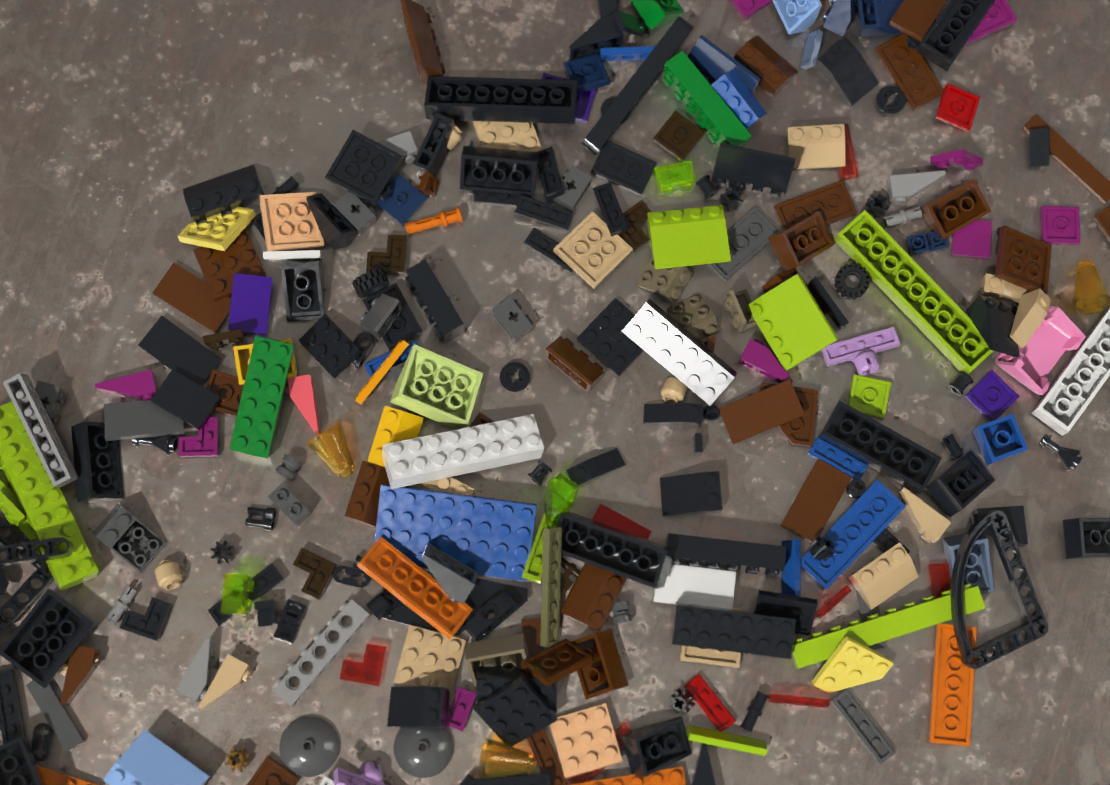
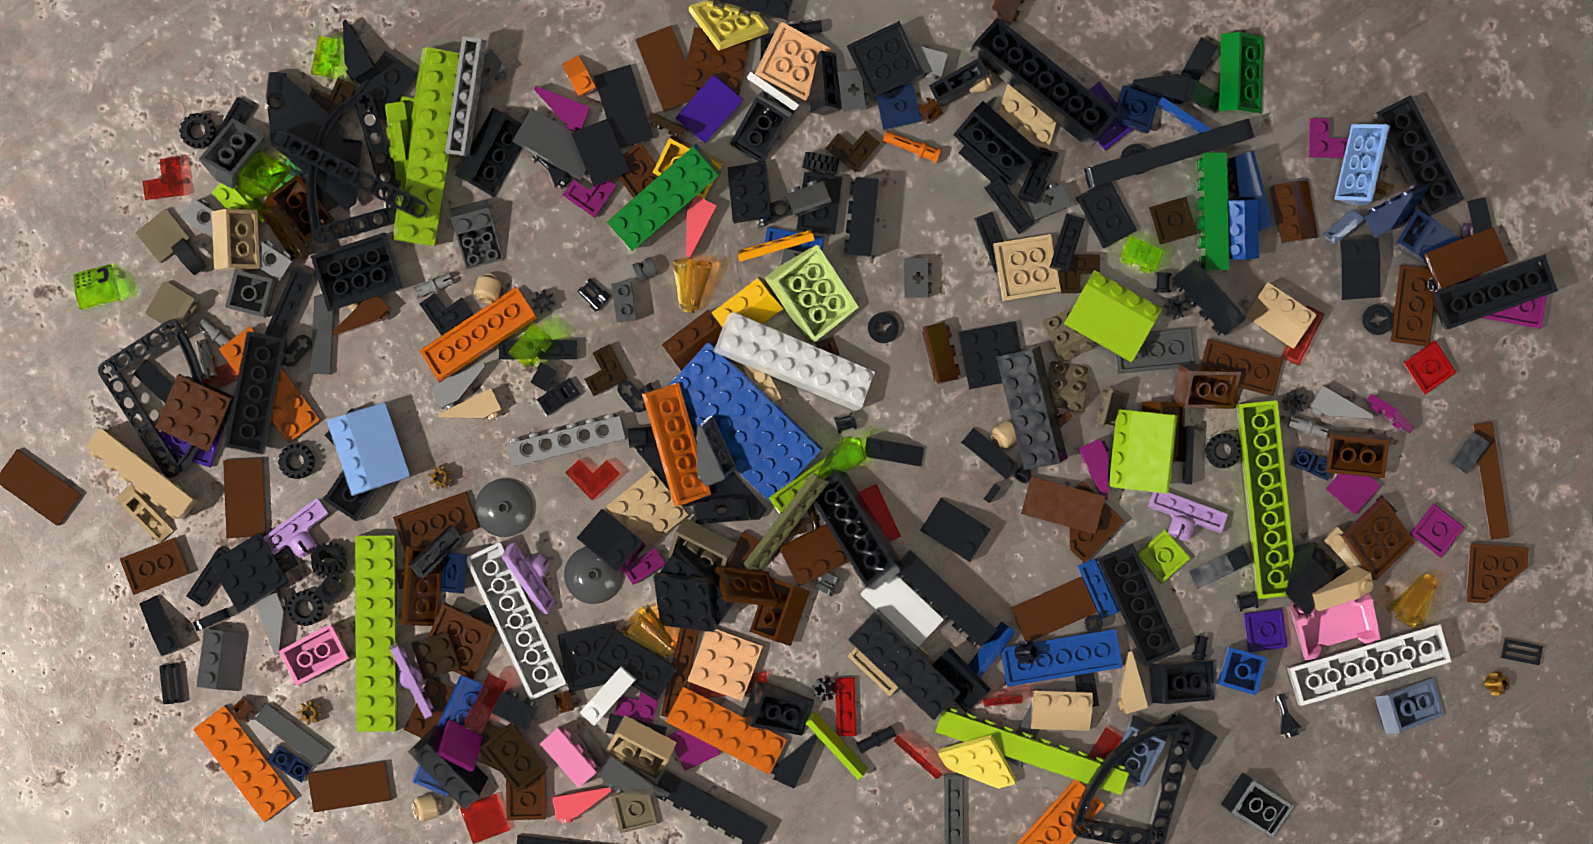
camera: 35 degrees right, 10 degrees up
none -> orange plate [419,286,537,383]
none -> orange slope [562,55,597,98]
none -> black slope [1189,545,1252,589]

